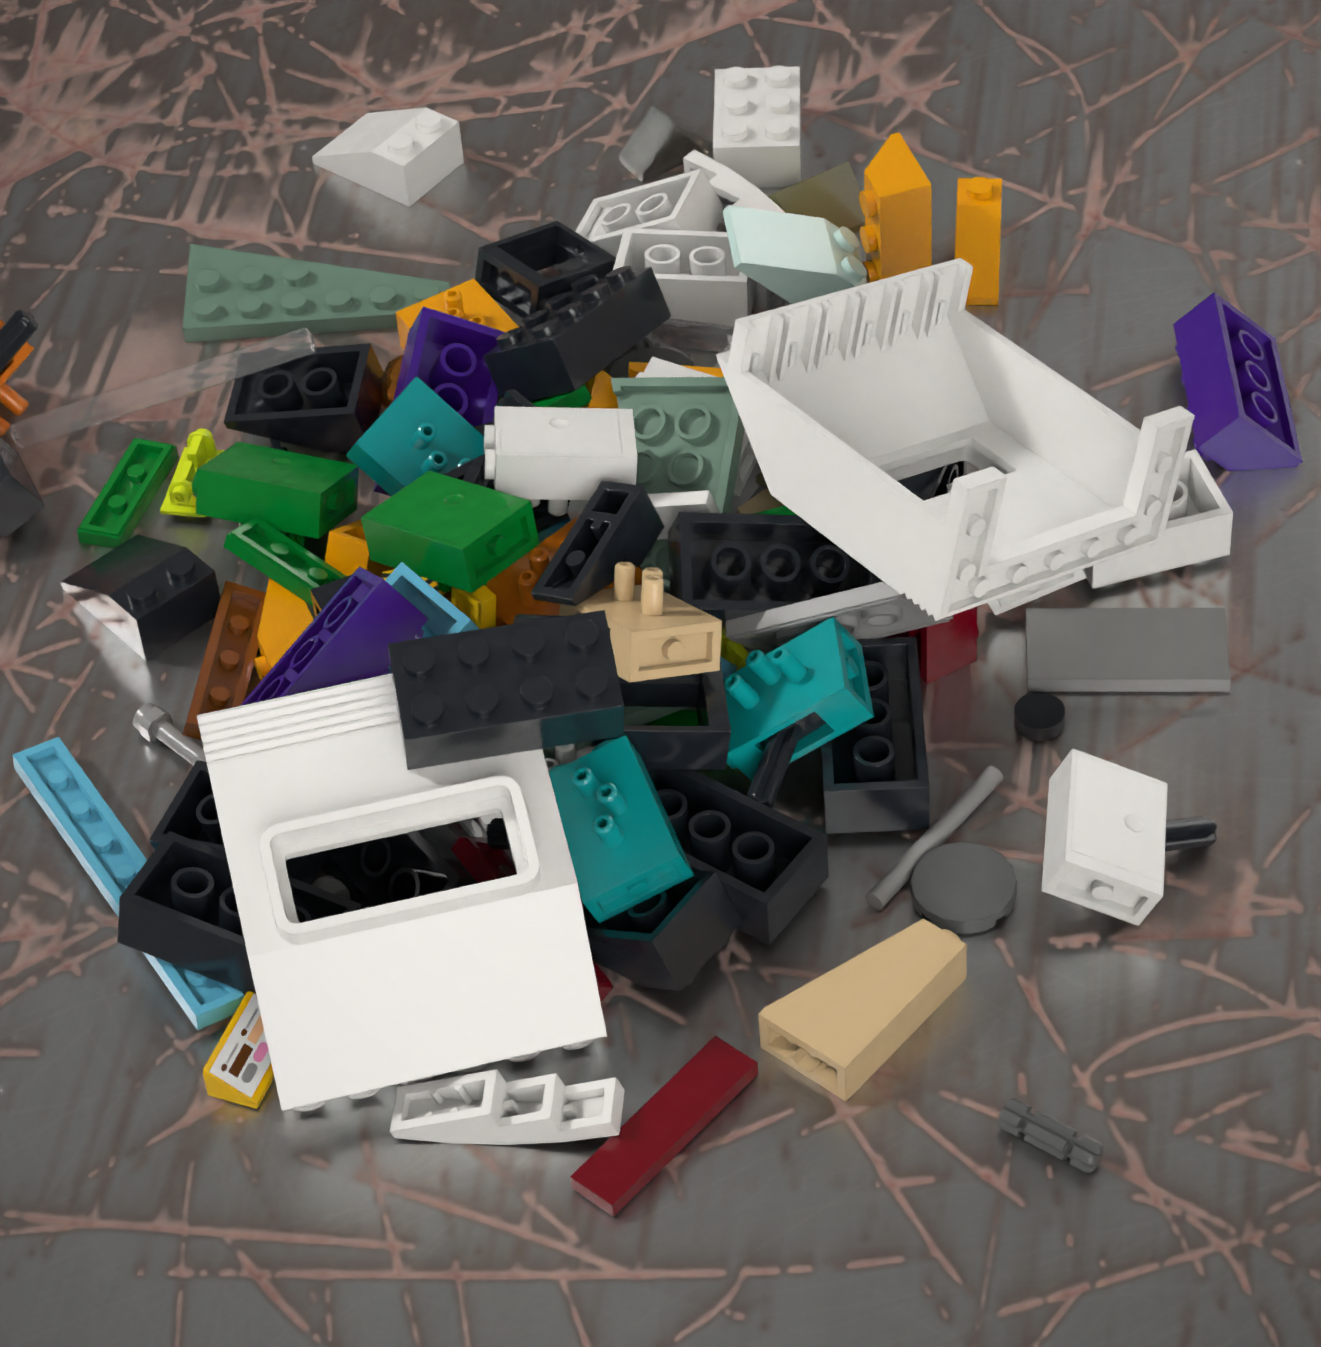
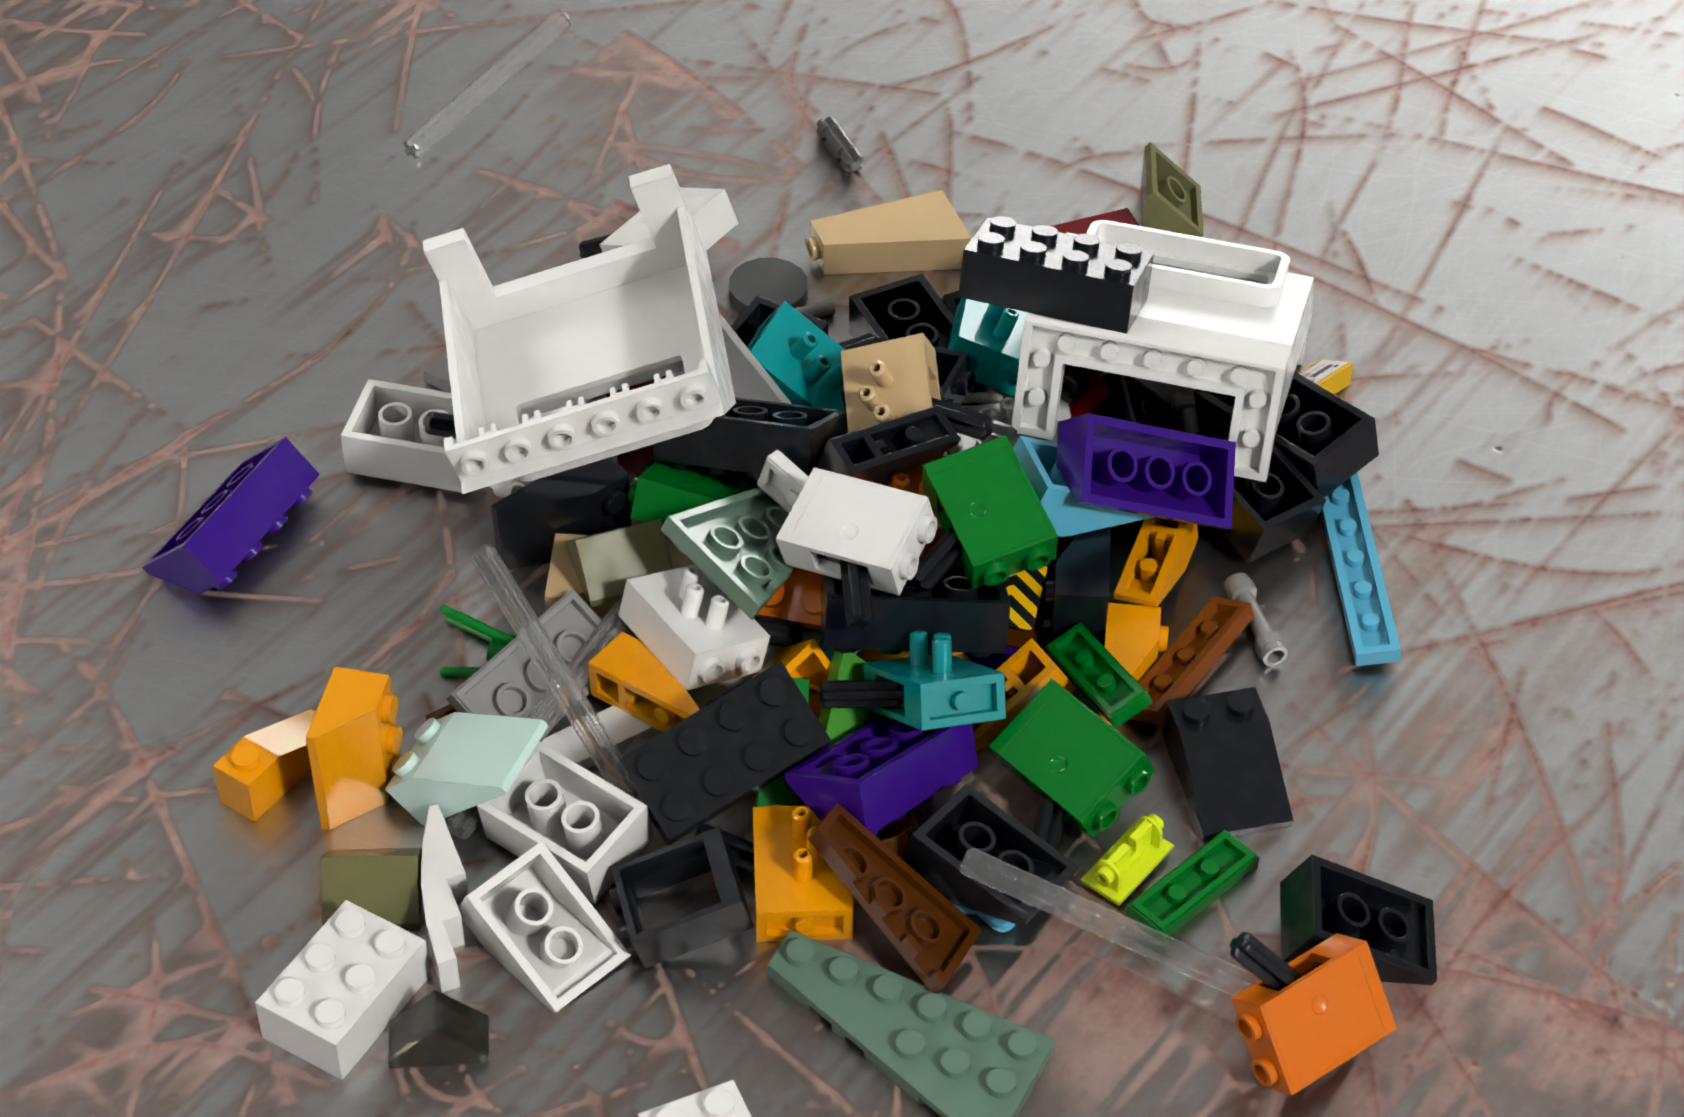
camera: 155 degrees left, 0 degrees up
none -> reddish brown wing [808,802,982,994]
none -> olive slope [1140,142,1204,237]

